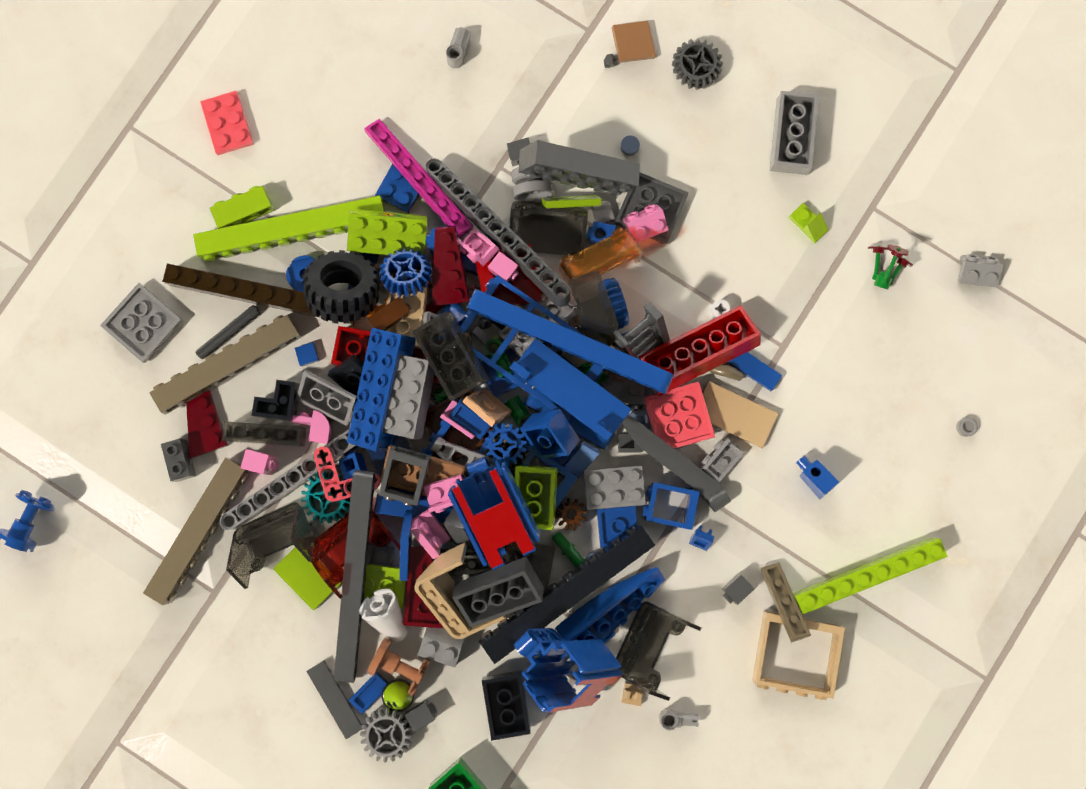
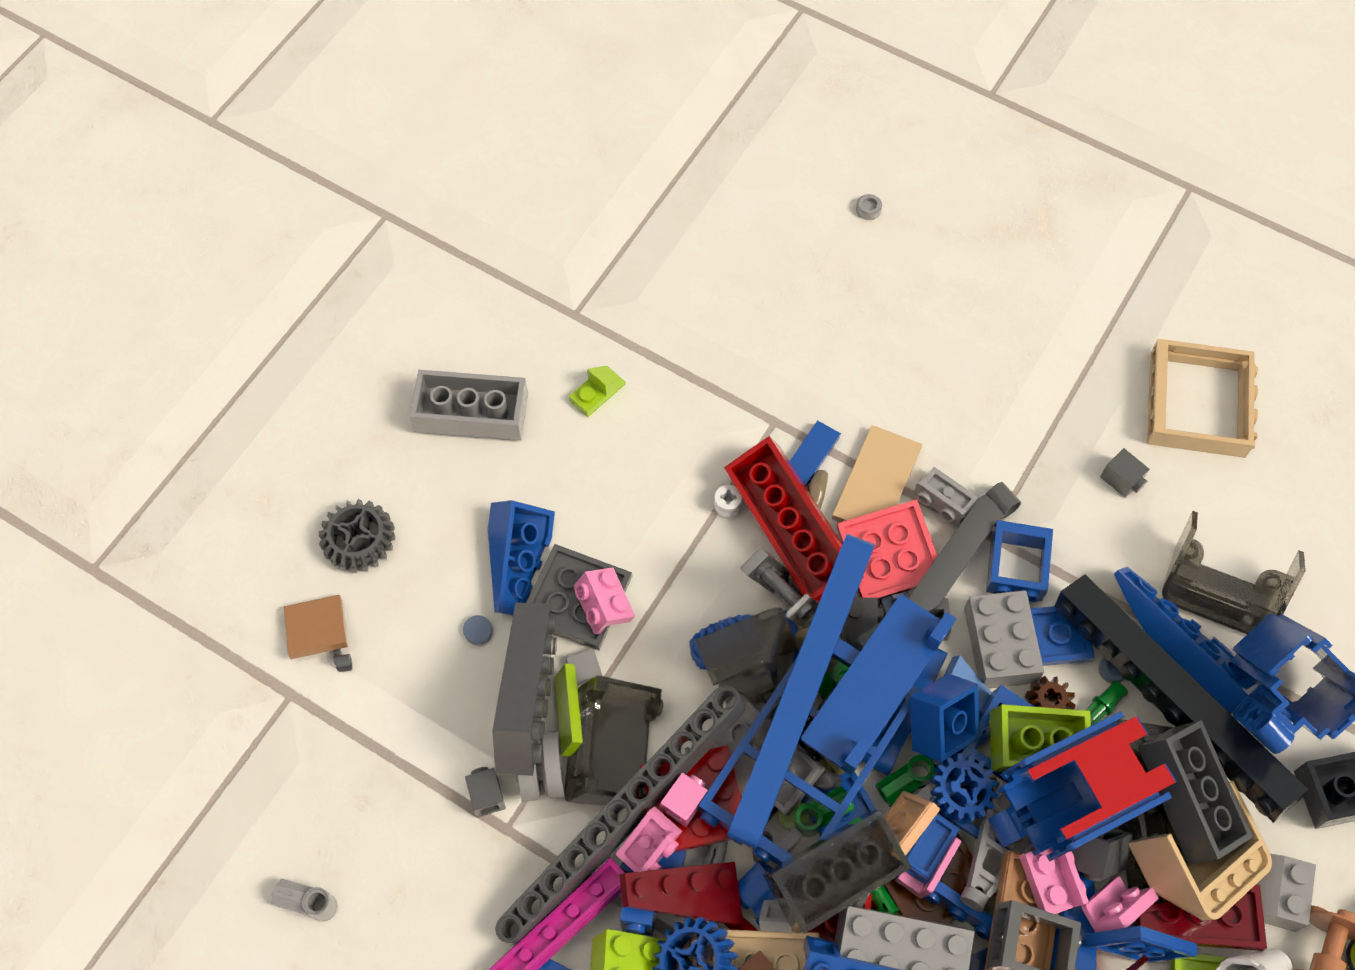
camera: 90 degrees left, 20 degrees down
clear orange windscreen [559,227,643,296] -> none
blue brick [586,221,616,248] -> none
tan tile [621,682,644,706] -> none
light grey pin [659,709,699,731] -> none
blue tile [689,525,715,551] -> none
dark tan tile [760,562,811,643] -> none
lime brick [793,538,948,614] -> none
blue torso [796,455,839,499] -> none
plant [868,244,913,289] -> none
light grey bracket [957,254,1003,287] -> none
none -> blue wedge [488,500,555,616]

